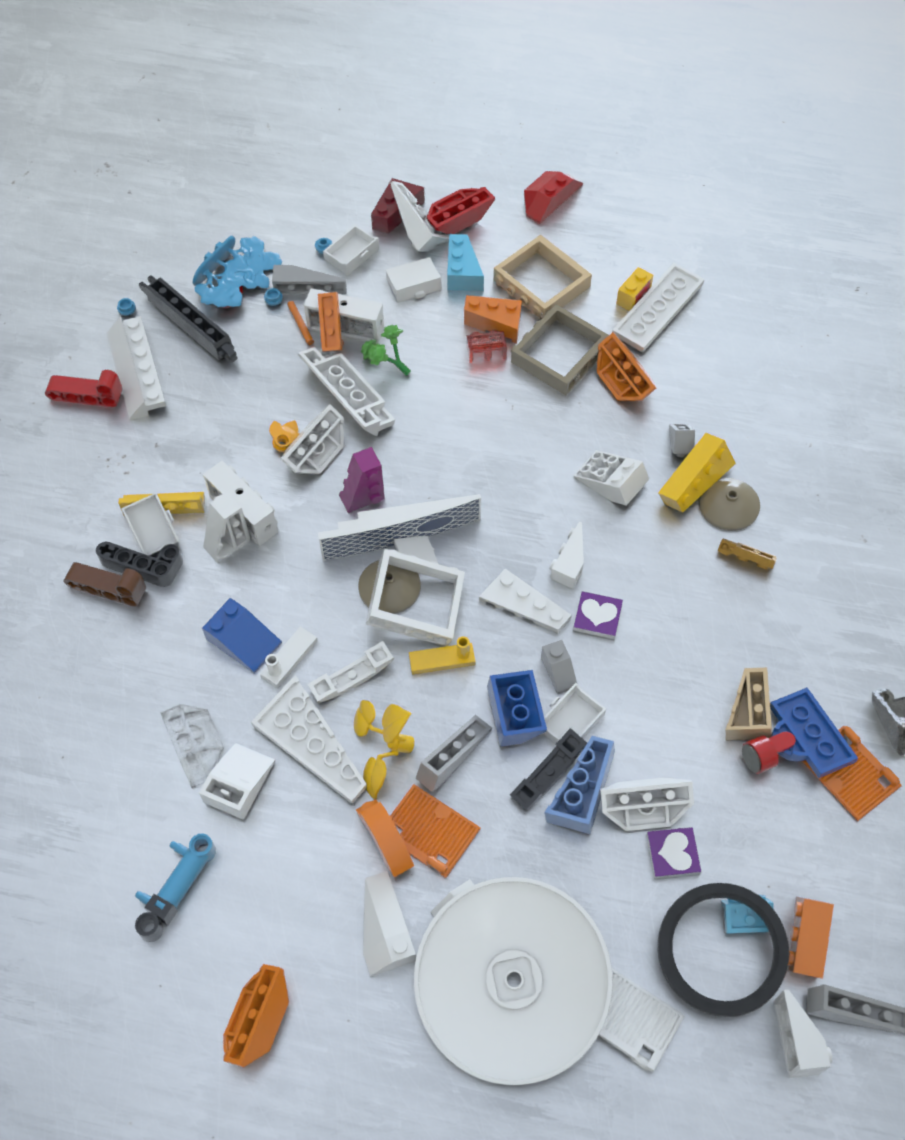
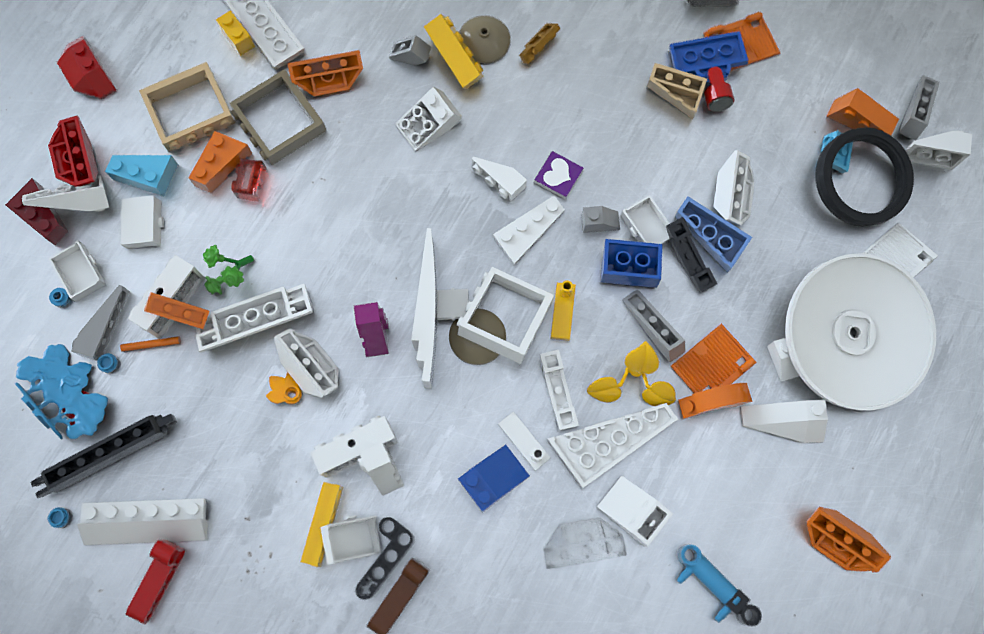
camera: 75 degrees left, 15 degrees up
tile [646,827,702,879] -> none

